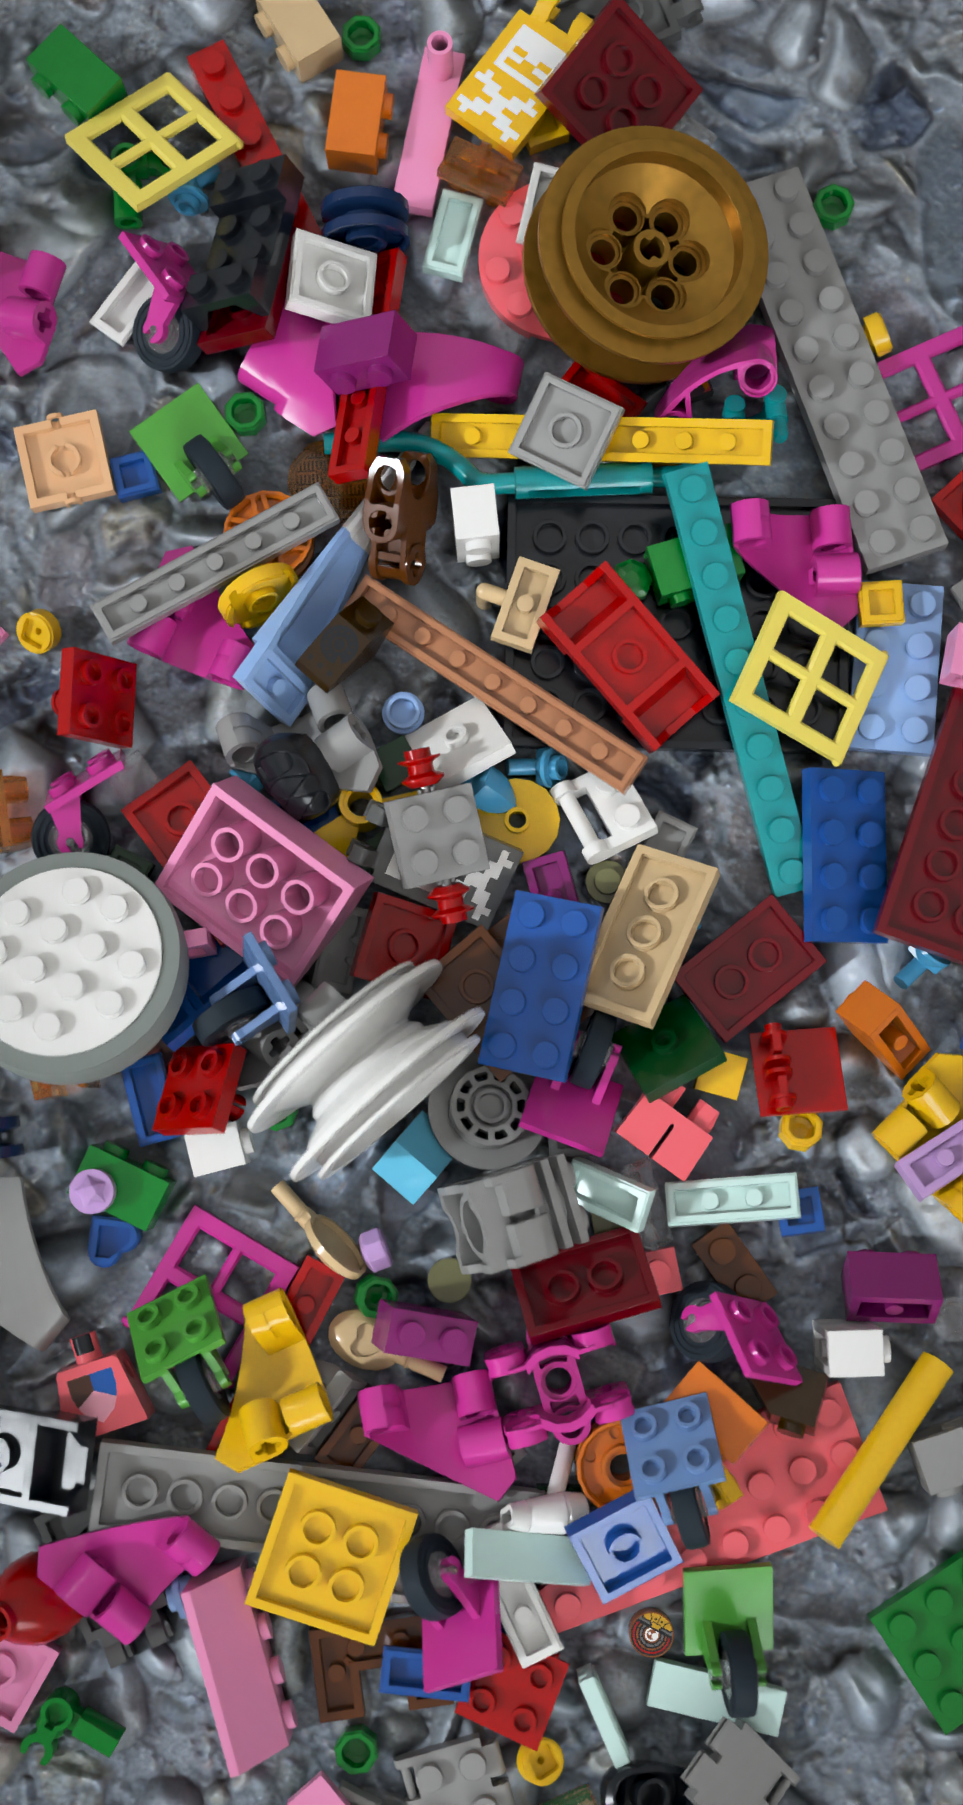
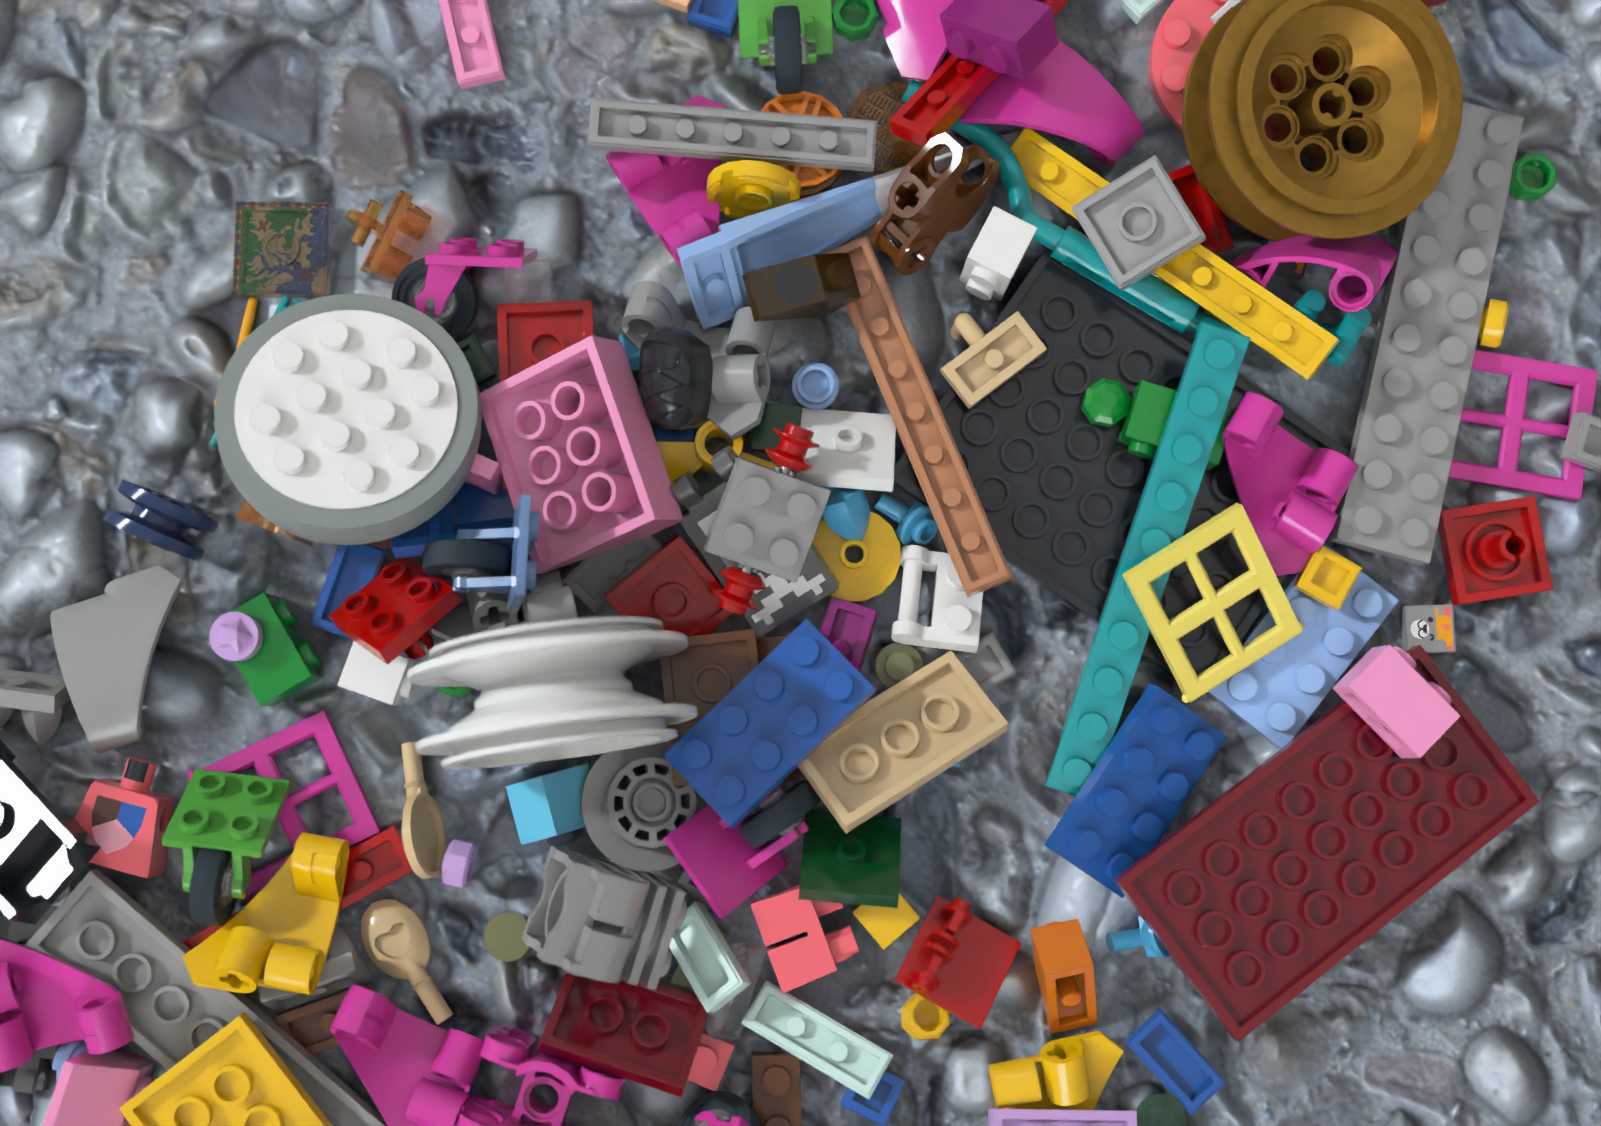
camera: 30 degrees right, 0 degrees up
yellow tile [16,609,61,654] -> none
red plate [51,647,137,749] -> none
blue tile [88,1214,143,1268] -> none
green tile [353,1273,399,1318] -> none
magenta brick [371,1298,478,1366] -> none
red piece [536,560,720,754] -> none
dark red plate [674,894,827,1043] -> none

